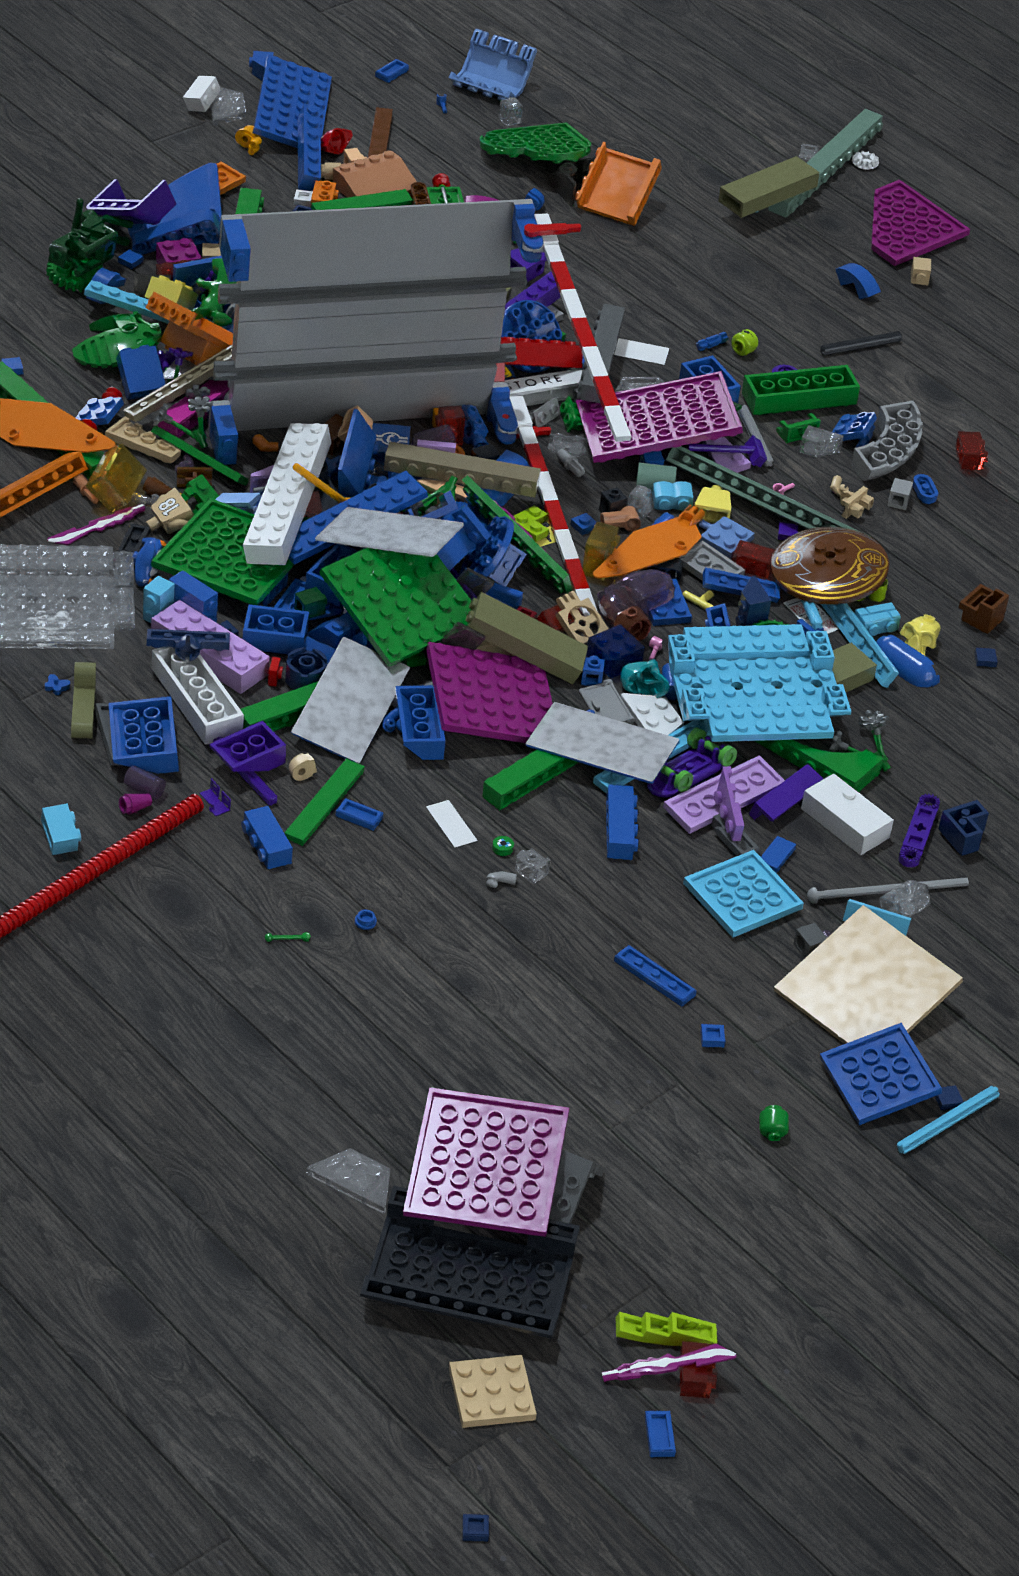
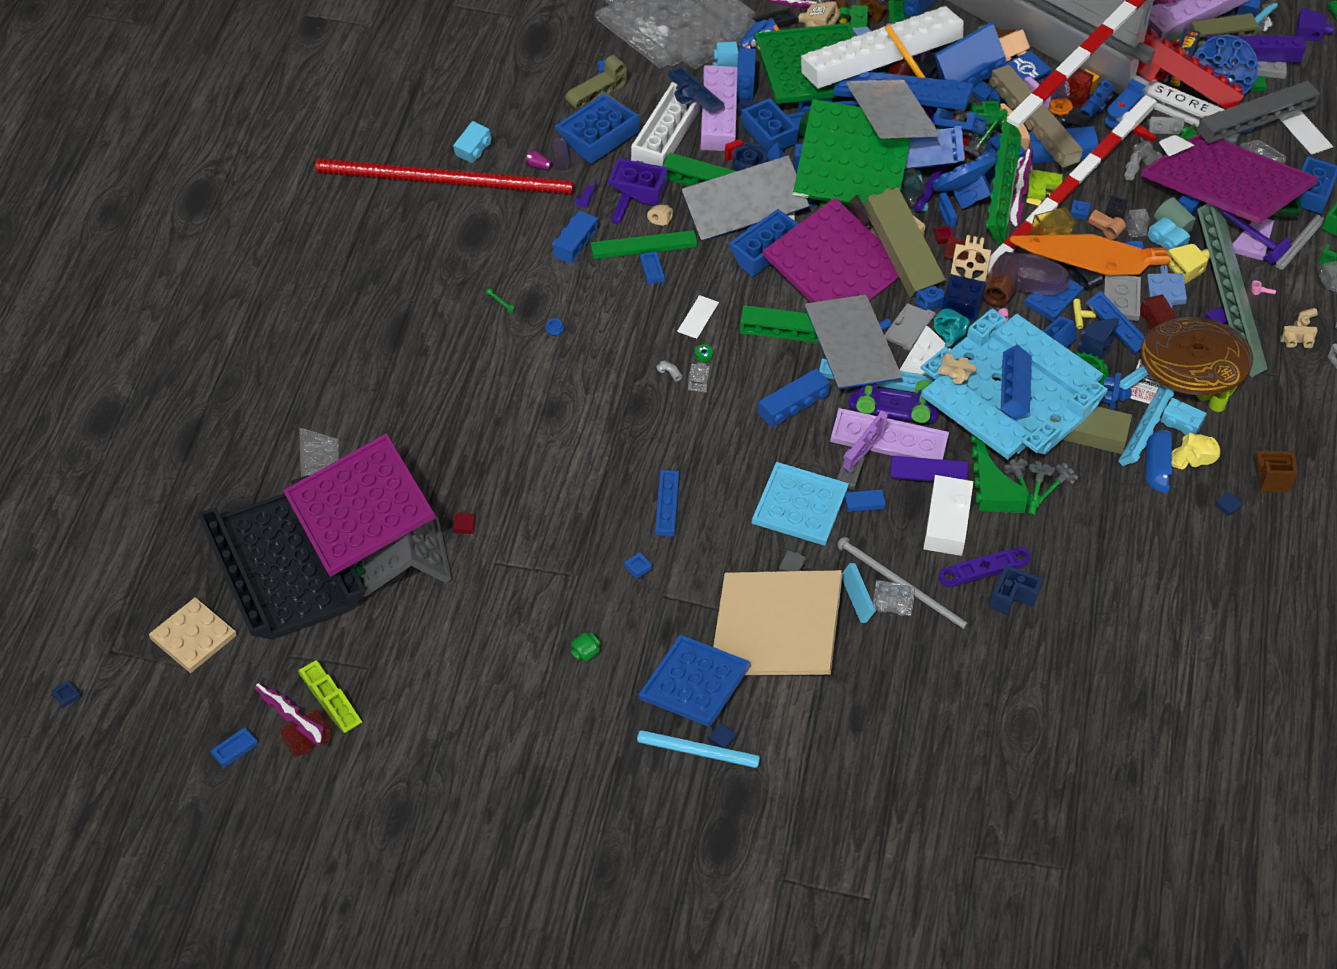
camera: 55 degrees right, 10 degrees up
none -> tan hips [938,353,977,384]
none -> blue brick [1001,344,1032,420]
none -> white sticker [1159,135,1194,156]

